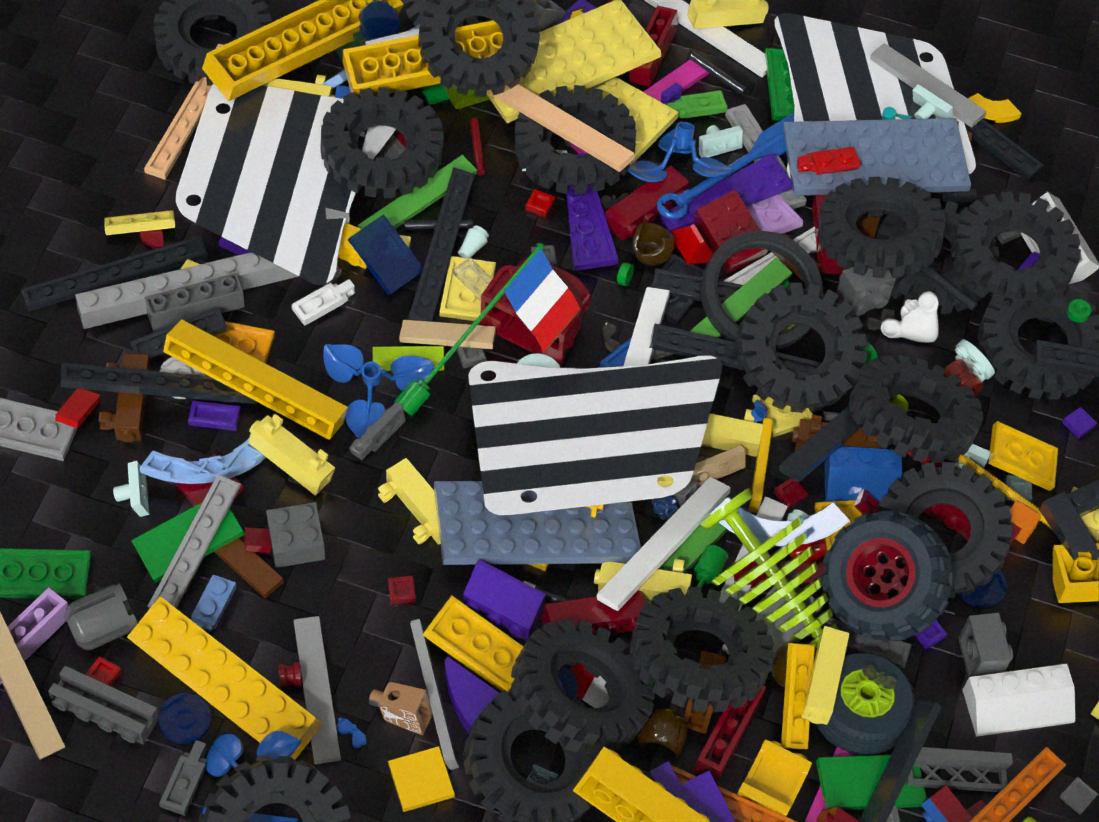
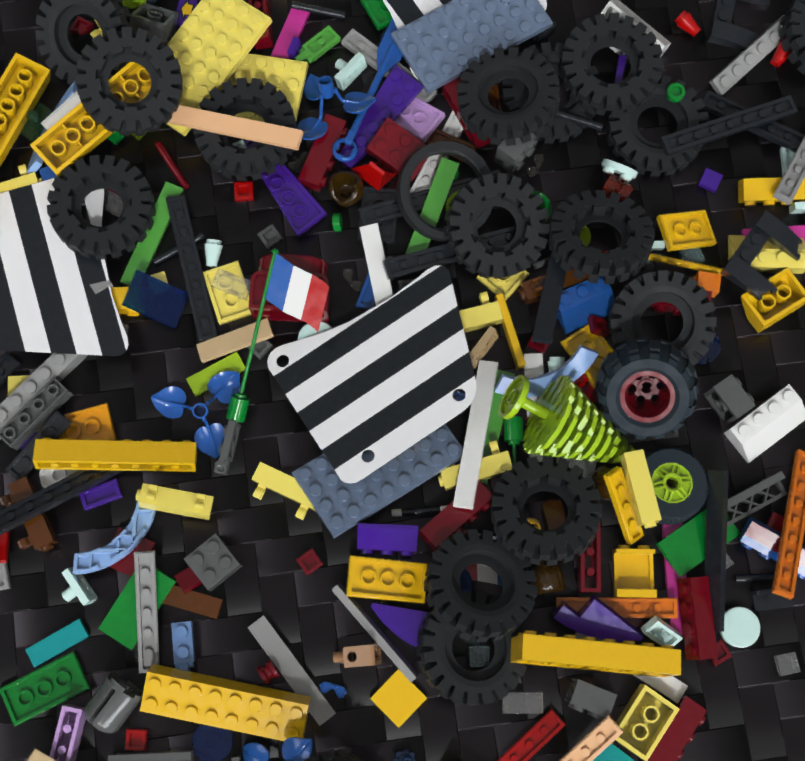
camera: 25 degrees left, 20 degrees up
white hinge [292,279,355,326] -> none
clear blue tile [359,0,400,41] -> none
blue piece [751,400,768,423] -> none
red hinge [796,147,861,175] -> none
clear smoke piece [862,664,898,689] -> none
white head [880,291,939,343] -> none
none -> teal tile [25,619,90,668]

